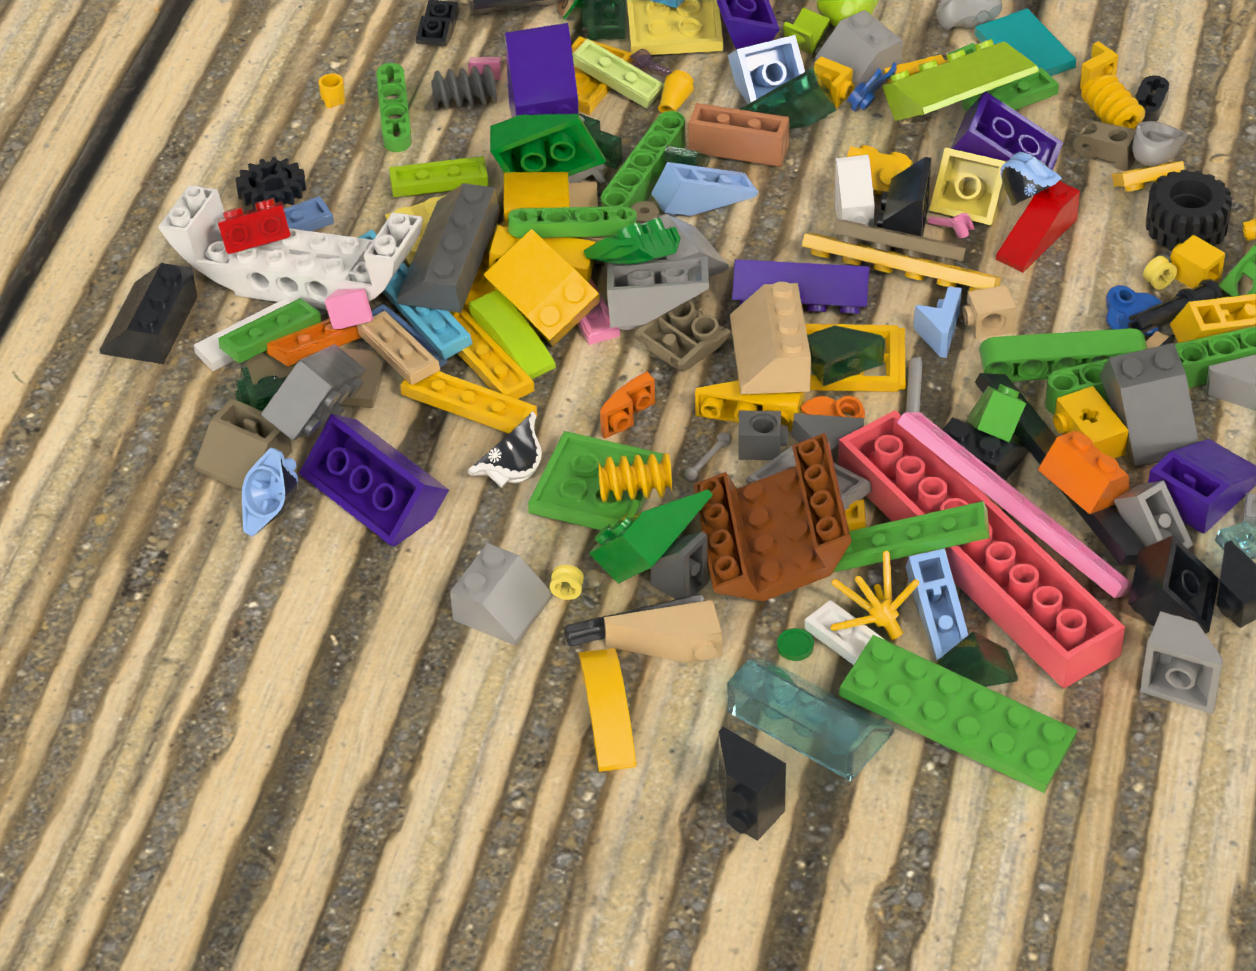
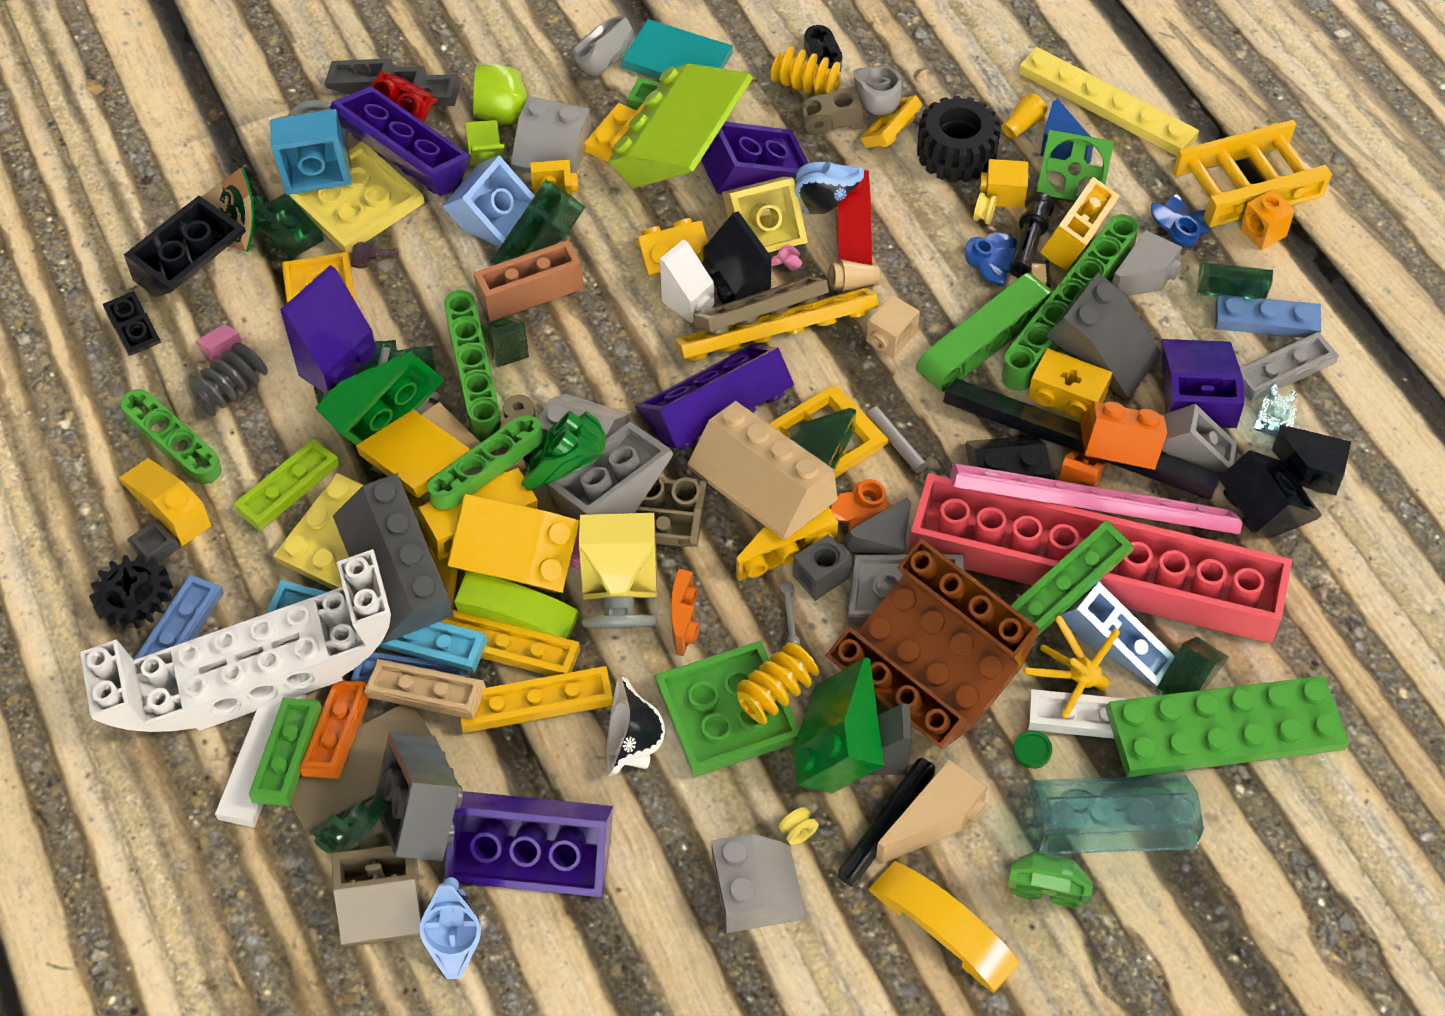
camera: 40 degrees left, 10 degrees up
black slope [99,263,197,364] -> none
red bracket [218,198,291,254] -> none
yellow hose [318,73,345,108] -> none
bright pink slope [325,288,374,329] -> none
yellowish green tile [572,39,664,109] -> none
light blue slope [651,162,758,216] -> none
yellow cone [658,70,694,113] -> none
black slope [719,727,786,841] -> none
blue plate [847,62,897,112] -> none
light blue slope [914,286,962,358] -> none
bright green slope [966,384,1026,442] -> none
yellow bracket [1080,41,1118,90] -> none
light grey slope [1140,611,1223,714] -> none
none -> yellow slope [119,458,211,547]
none -> dark grey tile [127,519,180,563]
none -> light yellow piece [579,513,657,629]
none -> tan cone [828,259,880,293]
none -> bright green slope [1007,851,1093,908]
none -> orange slope [1059,450,1108,487]

